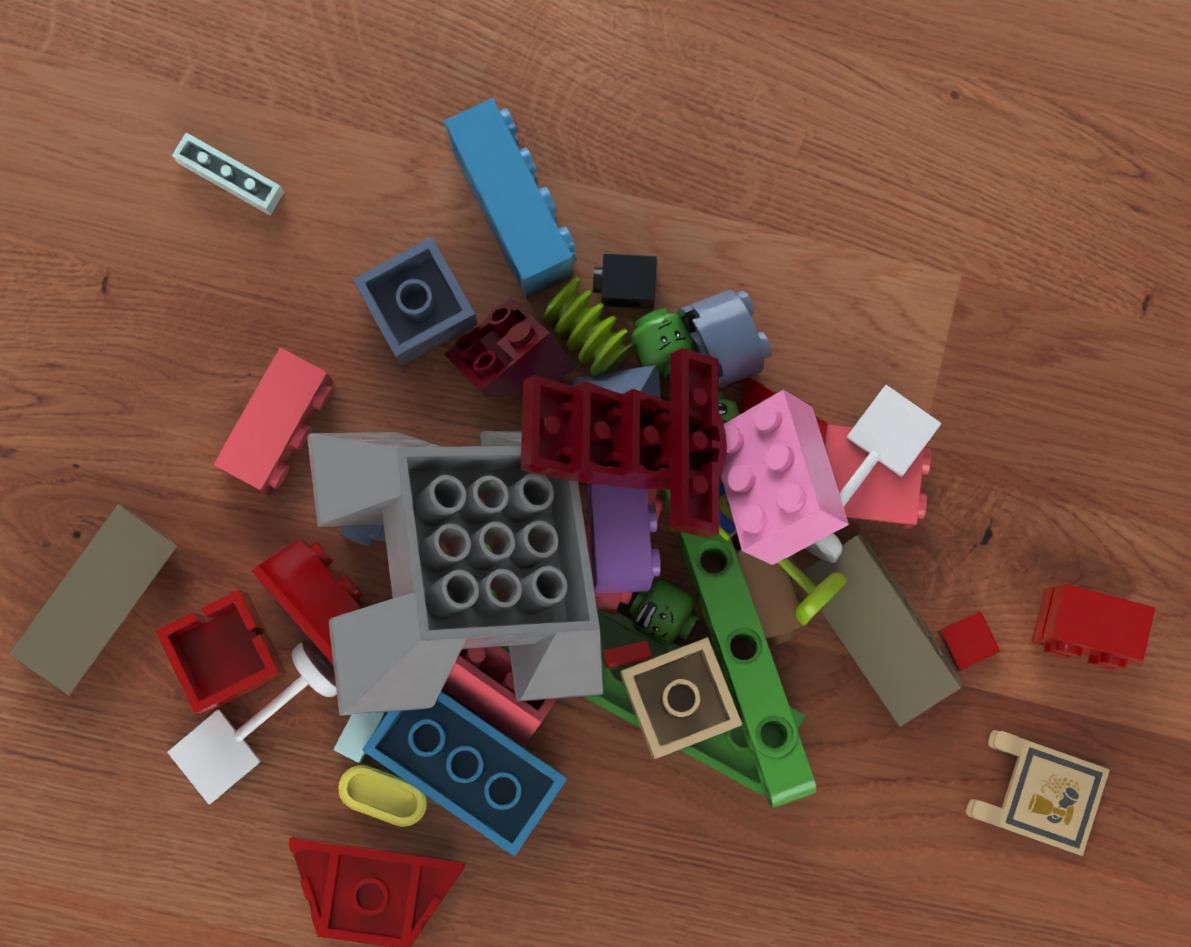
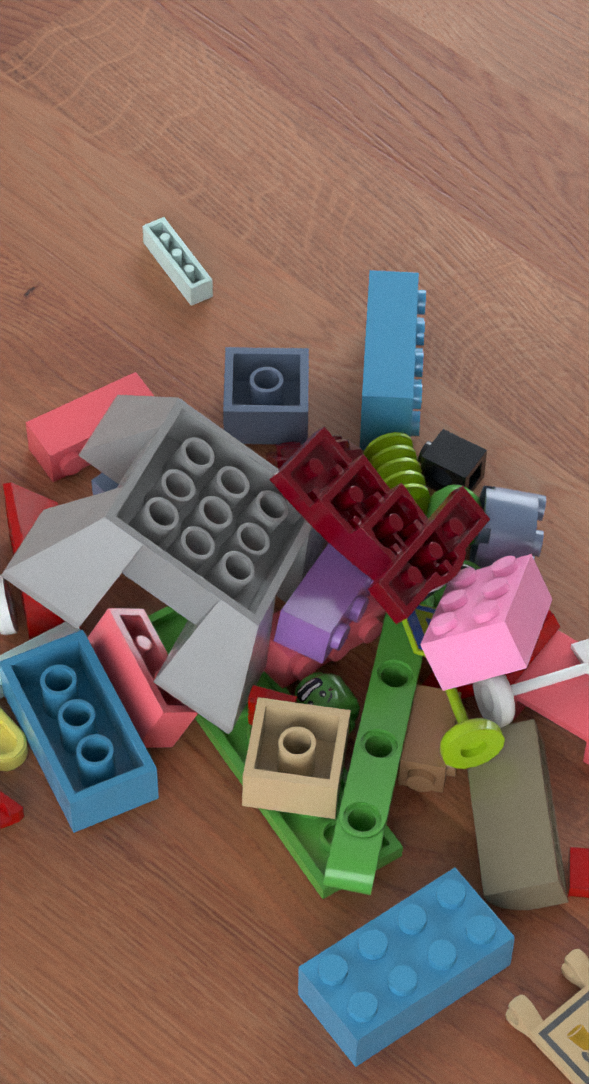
camera: 30 degrees right, 30 degrees down
none -> dark azure brick [298,867,515,1067]

